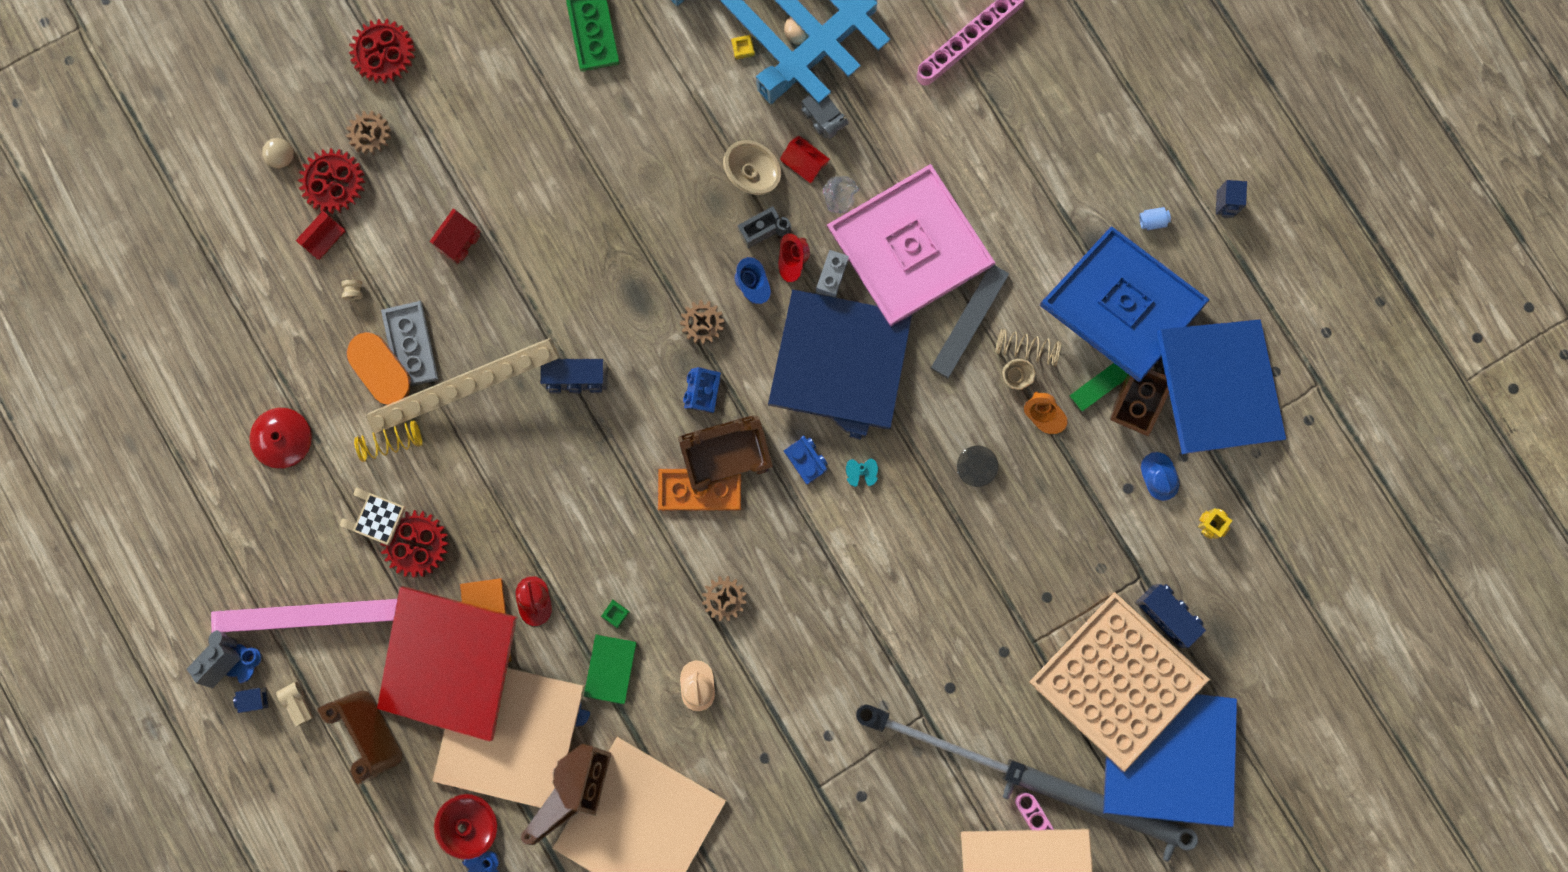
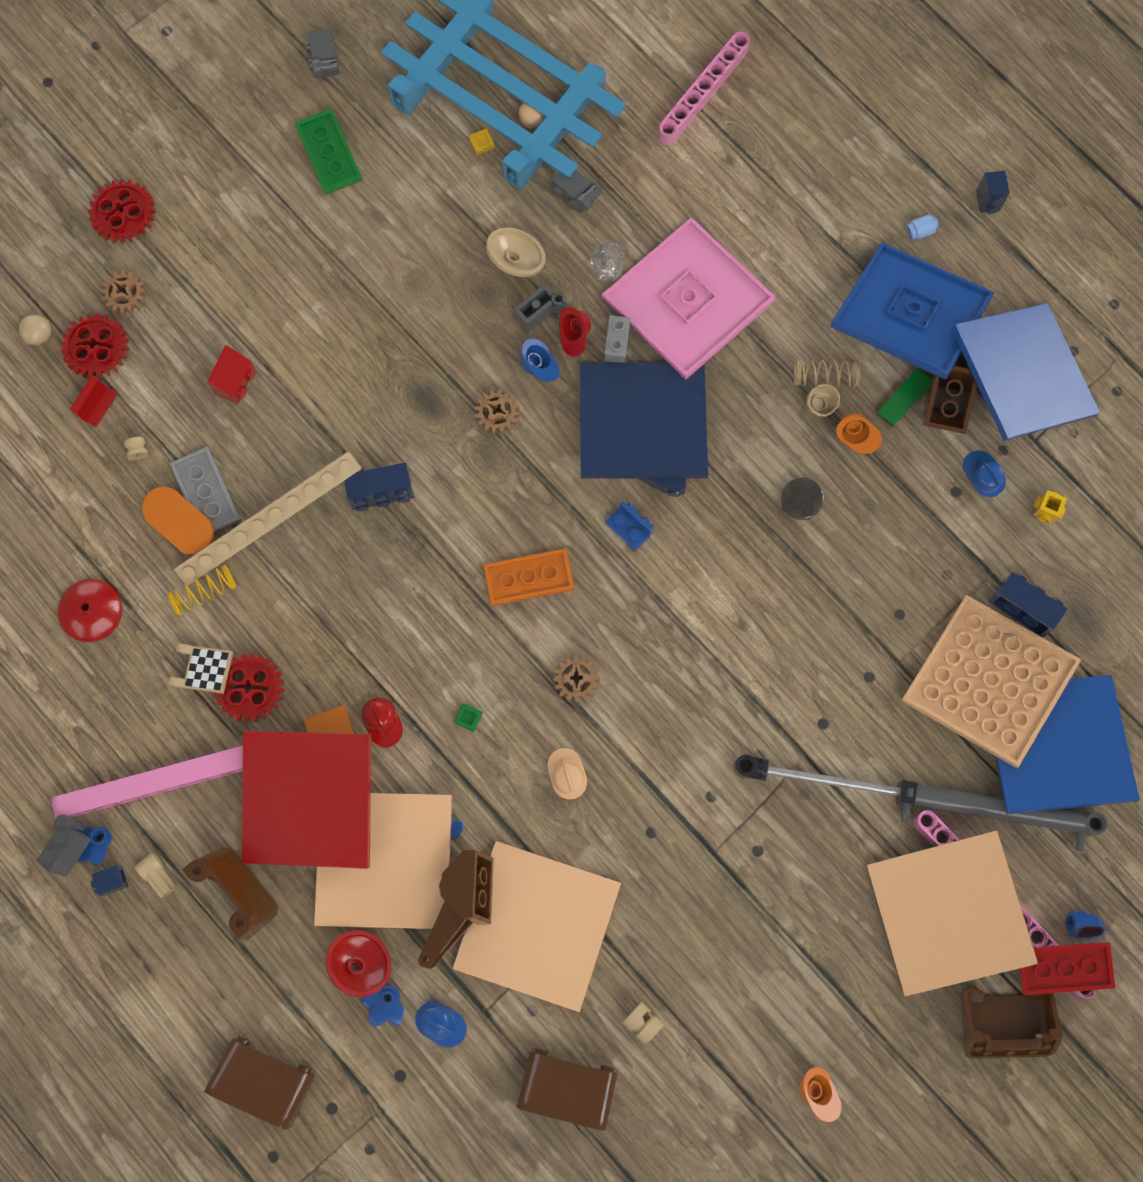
camera: 15 degrees left, 5 degrees down
green tile [583,634,637,704] -> none
reddish brown windscreen [677,415,773,491] -> none
blue bracket [683,367,721,413] -> none
red panel [780,135,830,183] -> none
teal piece [846,458,878,487] -> none
dark grey tile [930,265,1009,378] -> none

